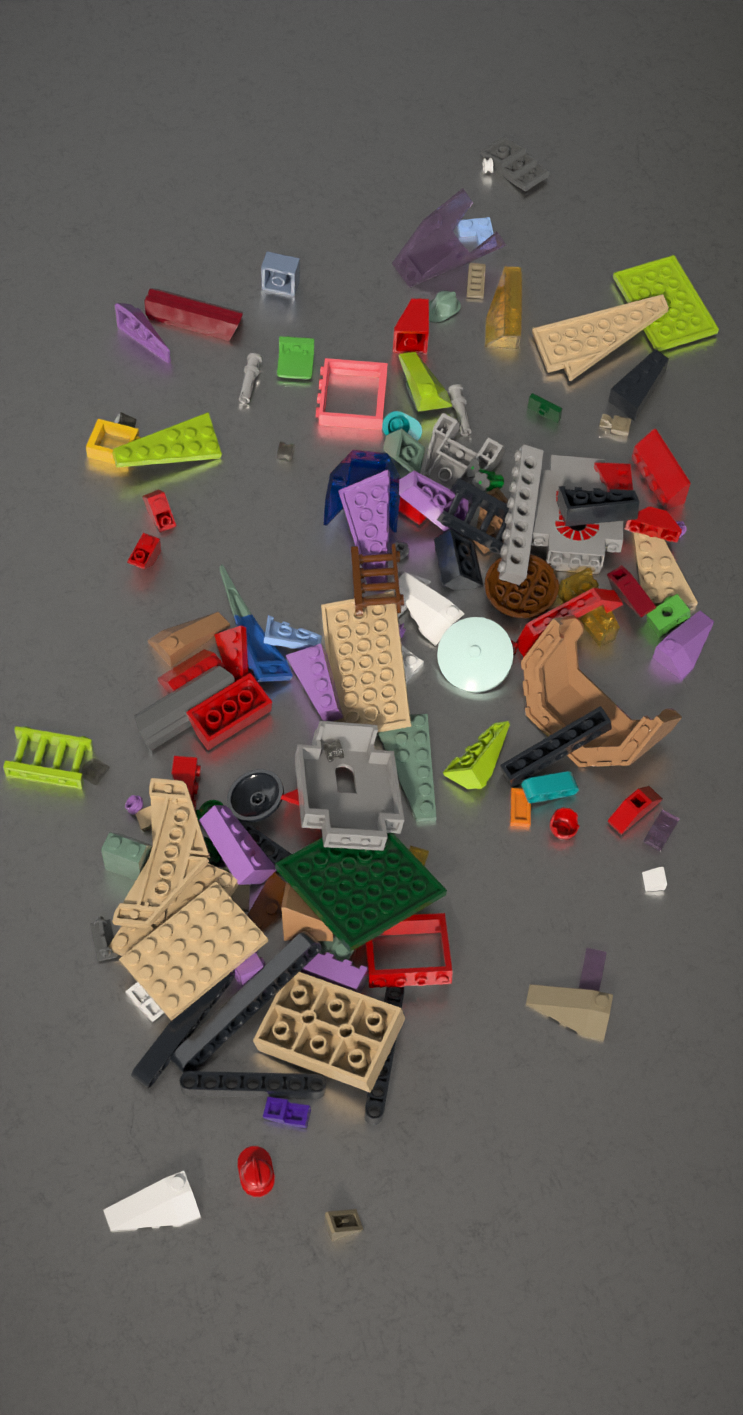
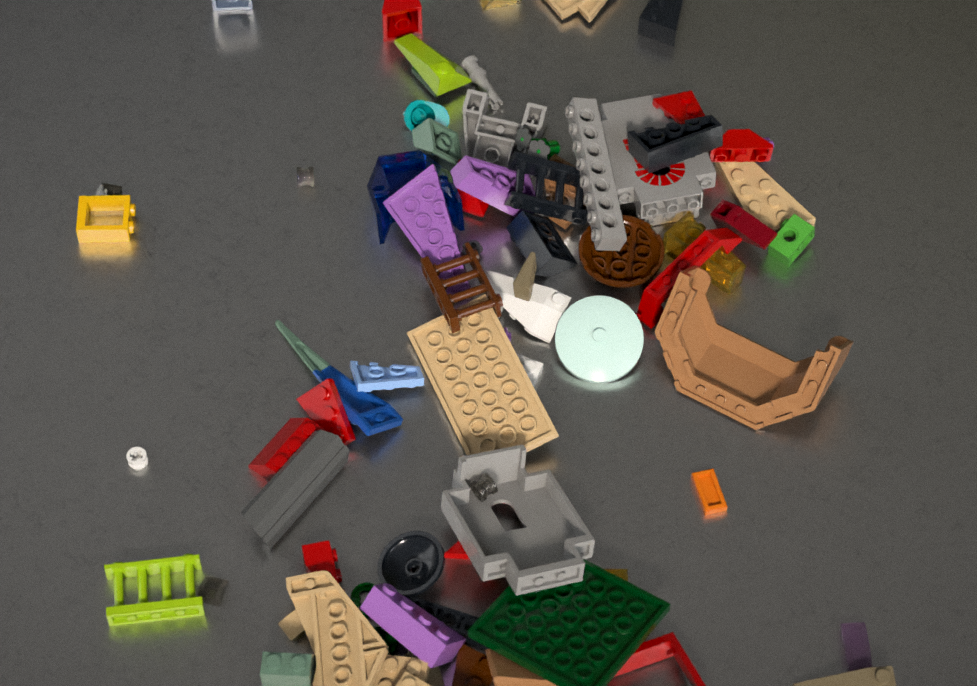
camera: 15 degrees left, 5 degrees down
lime wing [112,412,222,468] -> none
medium lavender wedge [115,303,171,363] -> none
medium lavender plate [125,795,143,815] -> none
red slope [127,533,161,569] -> none
red slope [142,489,176,532] -> none
dark red piece [144,288,243,341] -> none
medium nougat wedge [148,612,230,667] -> none
red slope [186,673,272,750] -> none
light grey pin [239,353,263,404] -> none
bright green bracket [277,336,314,379] -> none
medium lavender wedge [285,644,343,722] -> none
coral window [316,358,388,430] -> none
sand green wing [377,714,437,822] -> none
lime wedge [443,721,510,789] -> none
black brick [500,706,612,787] -> none
teal beam [521,771,579,803] -> none
dark green plate [527,393,563,423] -> none
red hair [549,807,580,840] -> none
dark tan plate [599,414,631,437] -> none
red slope [607,786,663,835] -> none
red slope [632,429,691,510] -> none
white slope [642,867,667,892] -> none
clear purple slope [643,810,680,852] -> none
medium lavender wedge [653,611,714,681] -> none
none -> white bush [126,447,148,469]
none -> dark tan slope [513,252,537,301]

